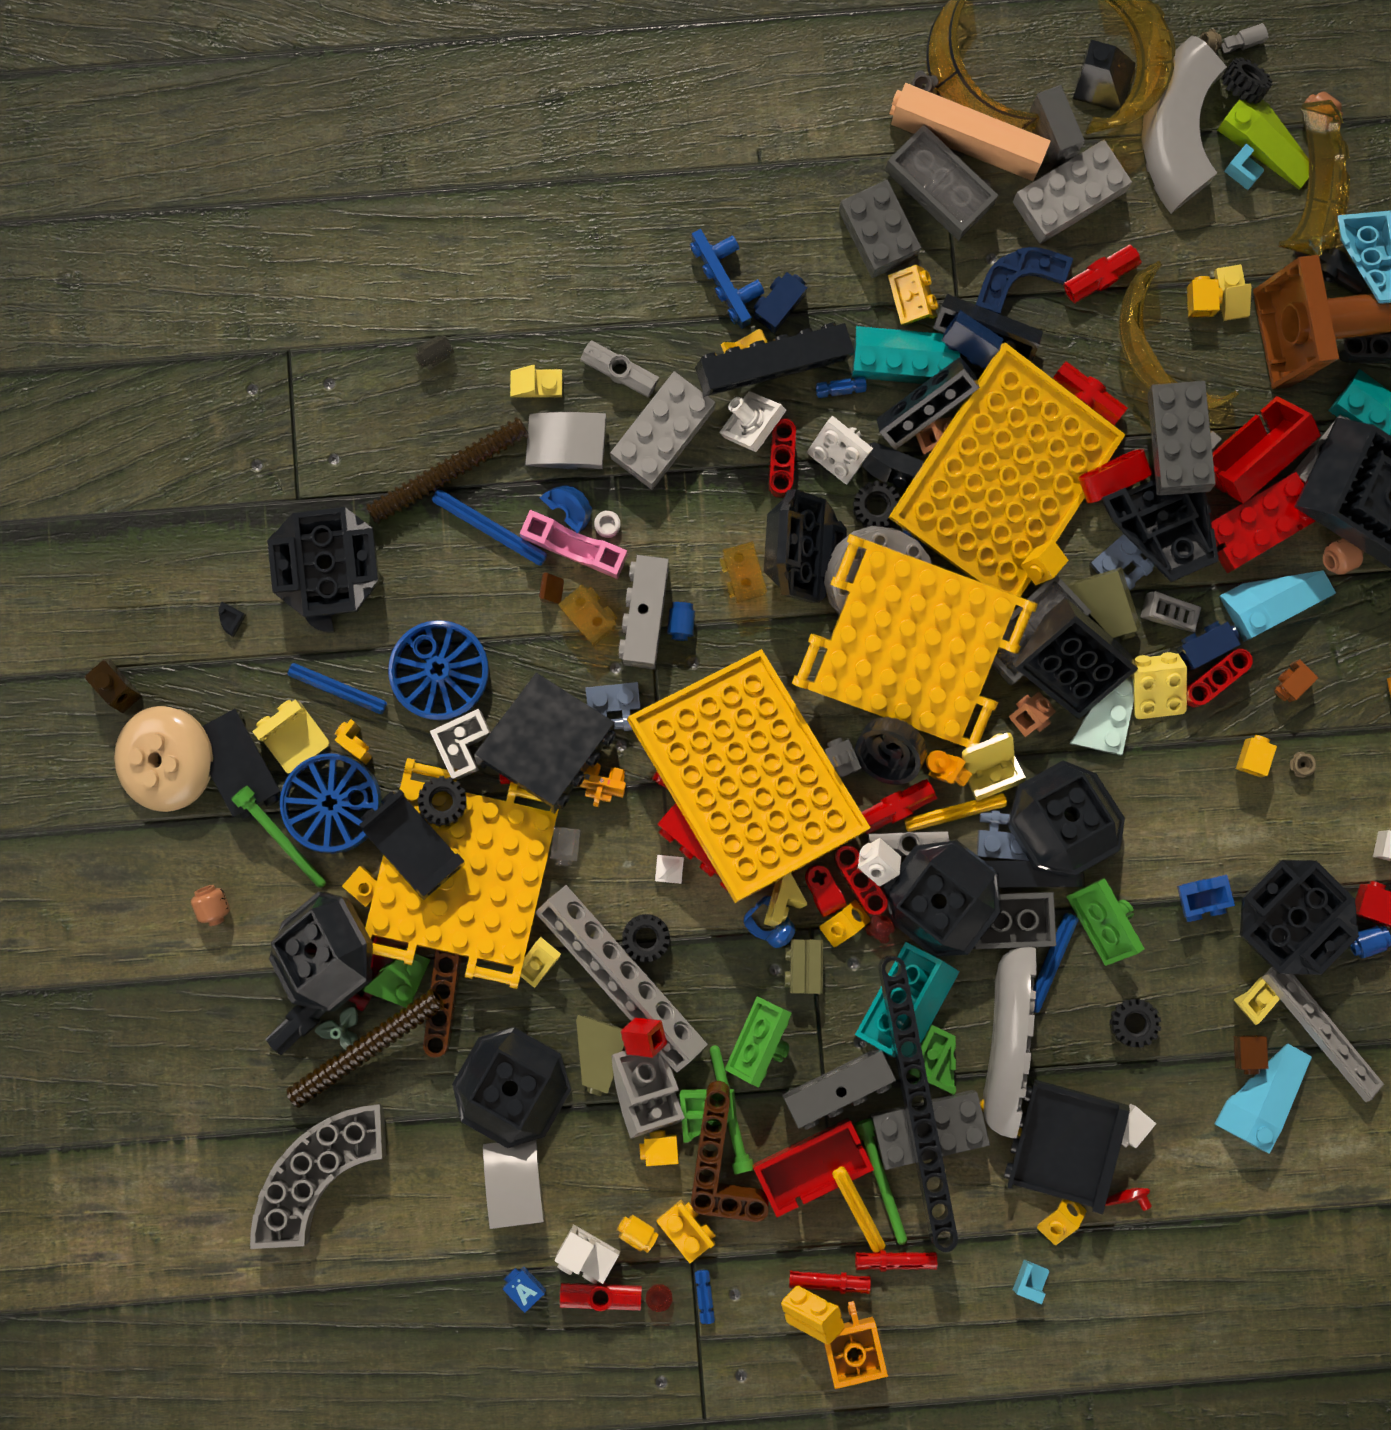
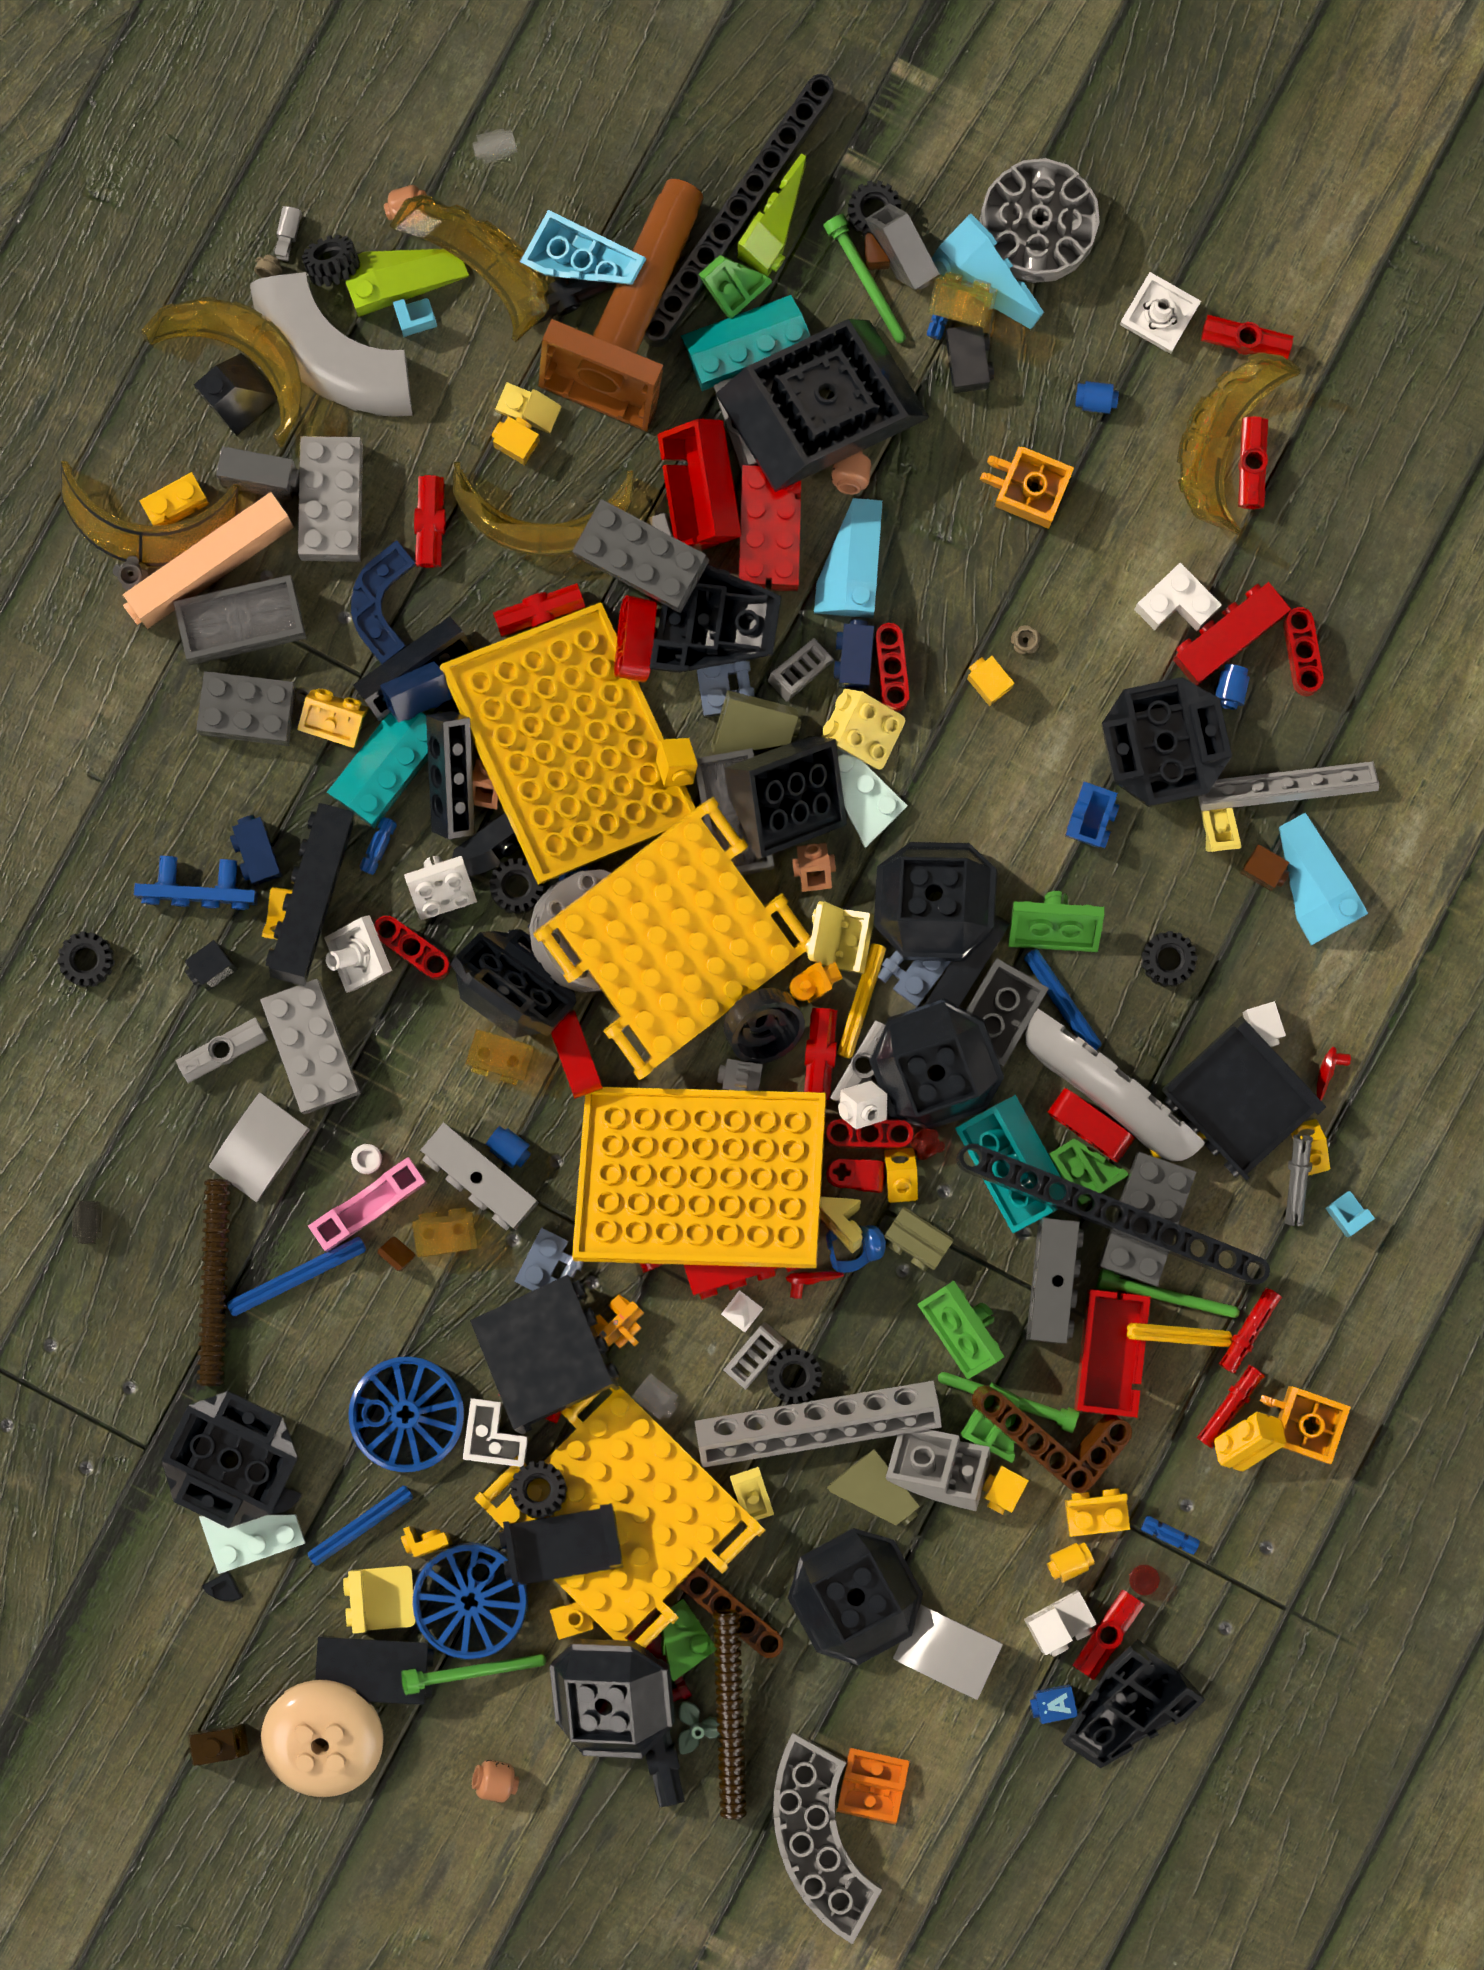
camera: 60 degrees left, 0 degrees up
light yellow slope [510,365,562,397] -> none
blue cylinder [539,485,592,533] -> none
red brick [621,1017,667,1058] -> none
dark orange brick [1274,659,1318,702] -> none
none -> black tyre [57,931,115,987]
none -> yellow brick [139,472,209,532]
none -> black brick [184,940,238,991]
none -> light aqua wing [199,1514,306,1574]
none -> red beam [551,1010,603,1099]
none -> light grey slope [723,1322,787,1390]
none -> red bar [786,1271,844,1299]
none -> orange slope [836,1748,910,1825]
none -> red beam [1047,1088,1135,1163]
none -> black wedge [1062,1639,1205,1768]
none -> dark grey pin [1284,1134,1313,1226]

